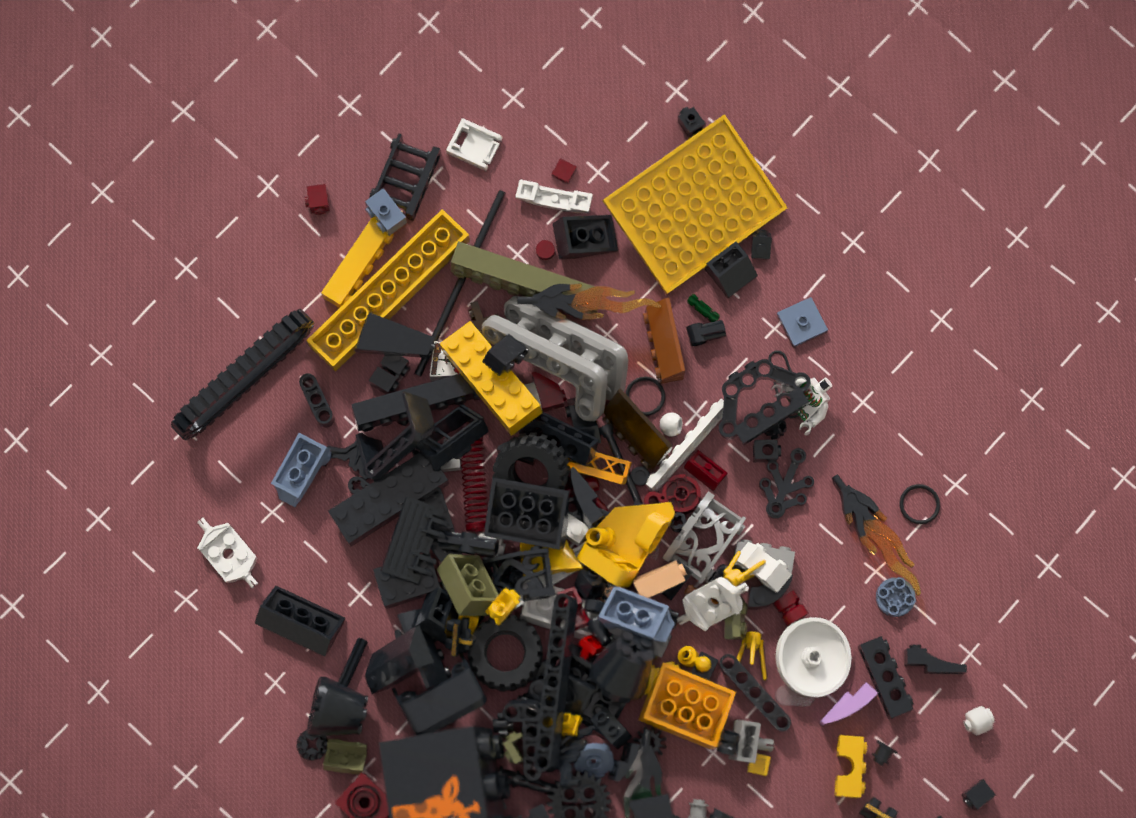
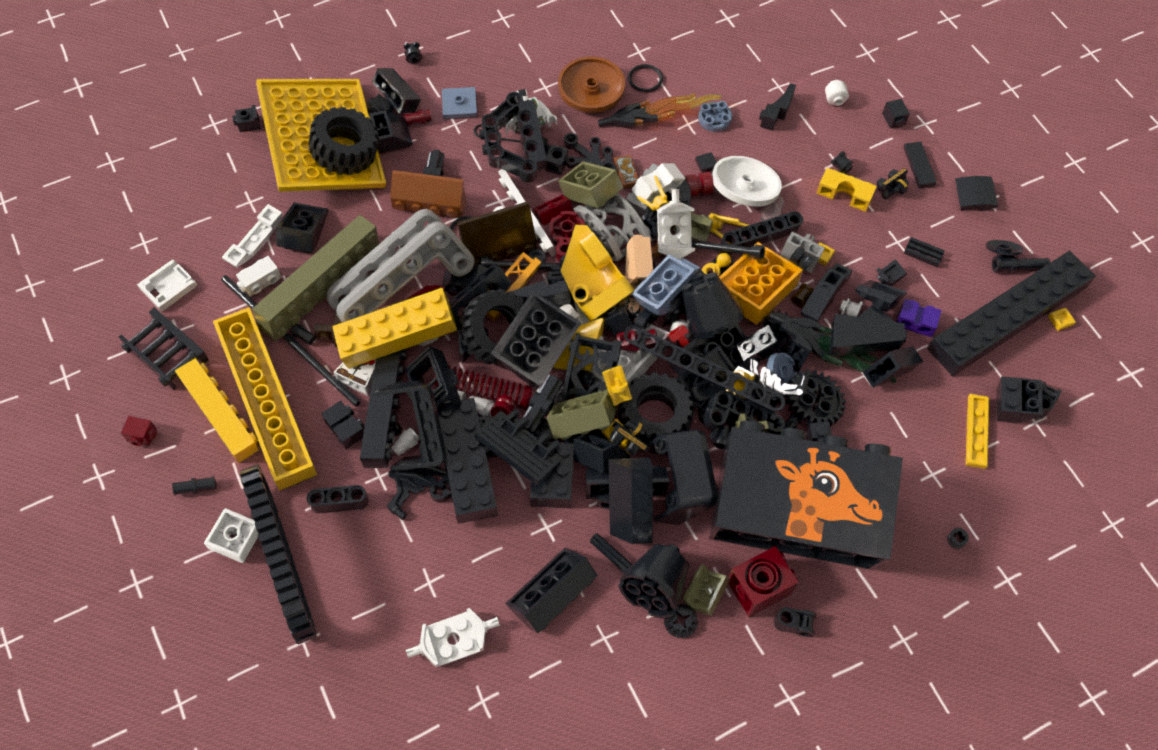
camera: 70 degrees left, 15 degrees down
sand blue slope [271,433,331,507] -> none
black slope [354,312,435,358] -> none
sand blue brick [365,188,407,236] -> none
black brick [482,334,527,376] -> none
piece [517,284,661,320] -> none
dark red tile [536,240,555,260] -> none
dark red tile [551,158,577,184] -> none
black cone [587,616,612,646] -> none
dark green axle [687,294,720,322] -> none
lavender slope [819,683,878,725] -> none
black brick [858,636,914,720] -> none
none -> black pin [172,476,217,495]
none -> white brick [204,508,259,563]
none -> white brick [236,256,282,297]
none -> black pin [291,324,316,345]
none -> black tyre [308,107,379,175]
none -> black brick [372,68,421,113]
none -> white cone [391,428,420,456]
none -> black brick [404,42,422,64]
none -> dark red pin [404,109,432,125]
none -> white cone [470,396,494,417]
none -> dark red wheel [491,395,515,417]
none -> black gear [547,266,565,285]
none -> dark orange dish [558,56,625,113]
none -> olive brick [558,161,623,208]
none -> tile [614,155,638,189]
none -> black piece [691,240,765,260]
none -> black tile [695,152,717,173]
none -> dark brown bush [791,283,814,308]
none -> black slope [800,263,853,322]

